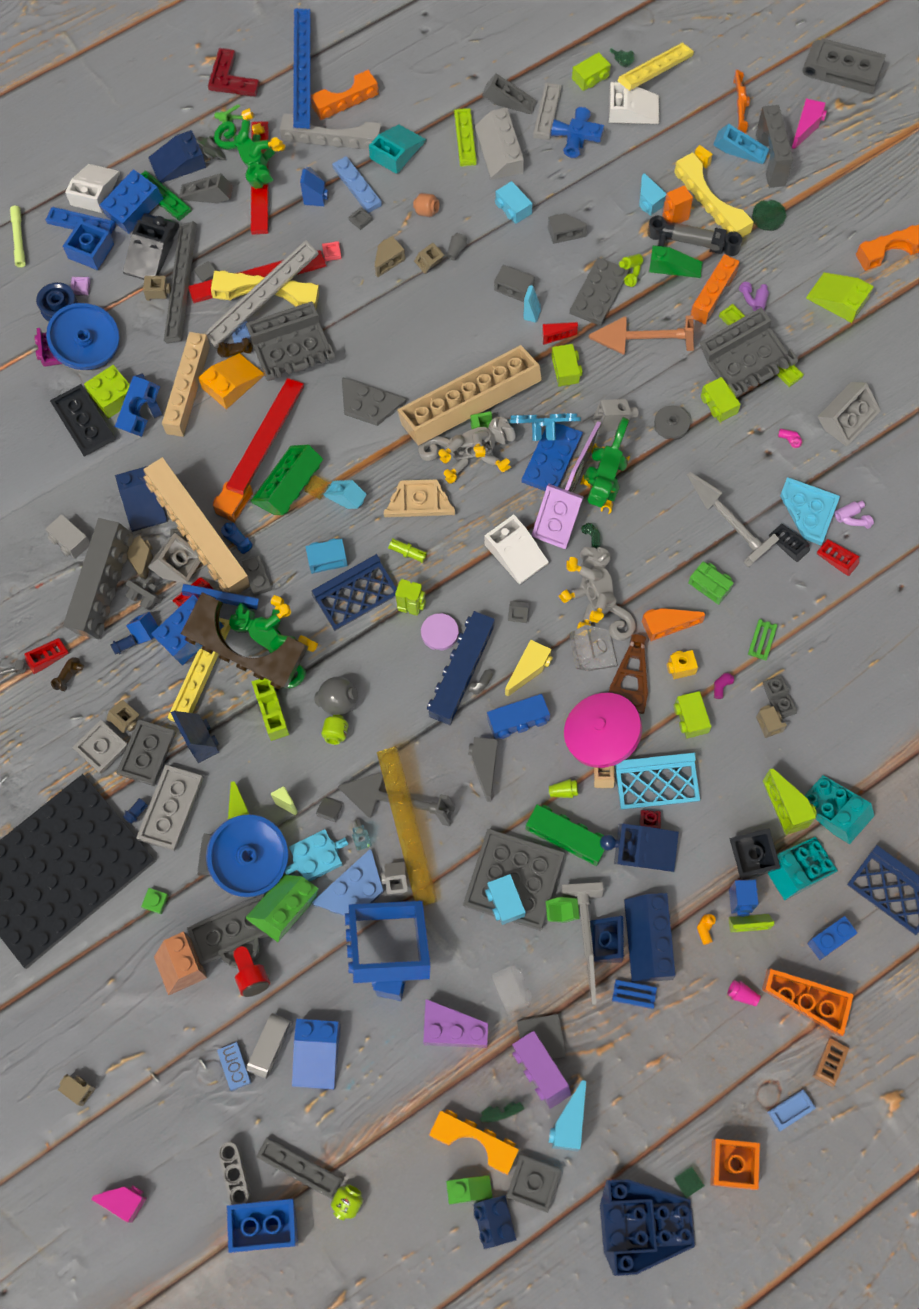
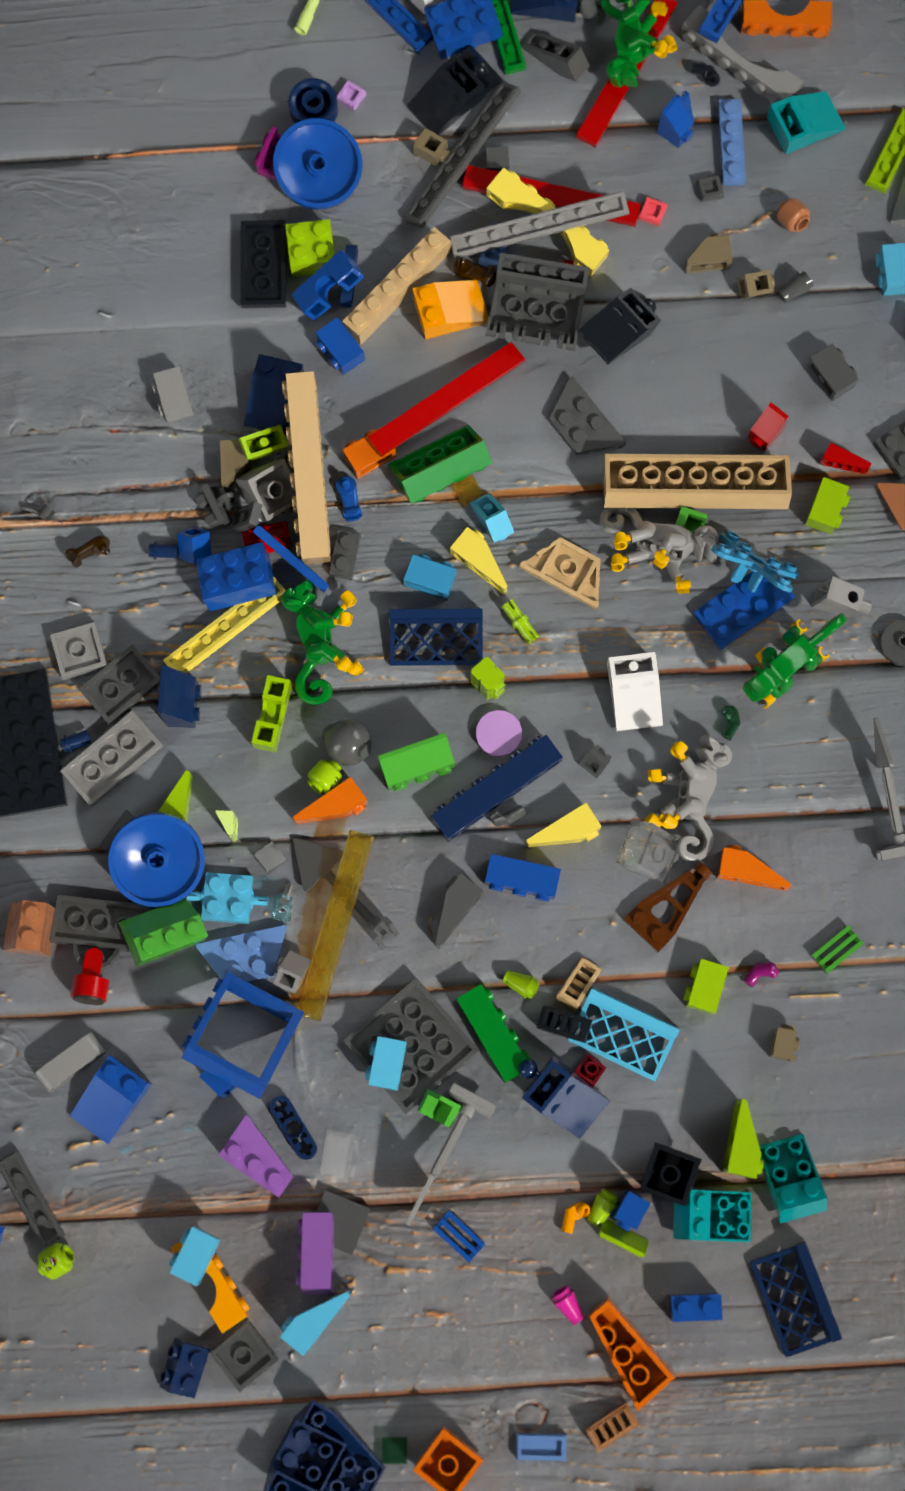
camera: 30 degrees right, 10 degrees up
red slope [24,638,69,674] -> none
blue brick [63,220,114,270] -> none
dark grey brick [63,518,133,640] -> none
dark tan brick [106,699,139,733] -> none
bright green plate [141,888,169,914] -> none
dark brown arch [181,592,309,689] -> none
medium blue tile [217,1042,251,1091] -> none
bright green slope [446,1175,493,1205] -> none
clear green slope [479,1101,525,1123] -> none
medium azure slope [523,285,541,322] -> none
lavender piece [531,421,601,549] -> none
dark pink dish [564,693,642,768] -> none
dark blue slope [590,916,624,963] -> none
dark blue slope [624,893,676,982] -> none
yellow brick [666,650,698,680] -> none
bright green brick [688,561,734,605] -> none
dark grey slope [763,675,797,719] -> none
none -> medium azure brick [169,1226,221,1286]
none -> dark grey plate [230,501,263,534]
none -> lime slope [239,424,289,460]
none -> dark blue beam [270,1096,318,1160]
none -> orange slope [293,777,368,824]
none -> blue brick [315,317,365,375]
none -> bright green slope [378,733,455,792]
none -> light yellow slope [450,527,507,595]
none -> black slope [537,1005,593,1044]
none -> black slope [578,288,661,365]
none -> lime cone [587,1188,619,1227]
none -> black arm [691,63,720,87]
none -> slope [747,402,789,451]

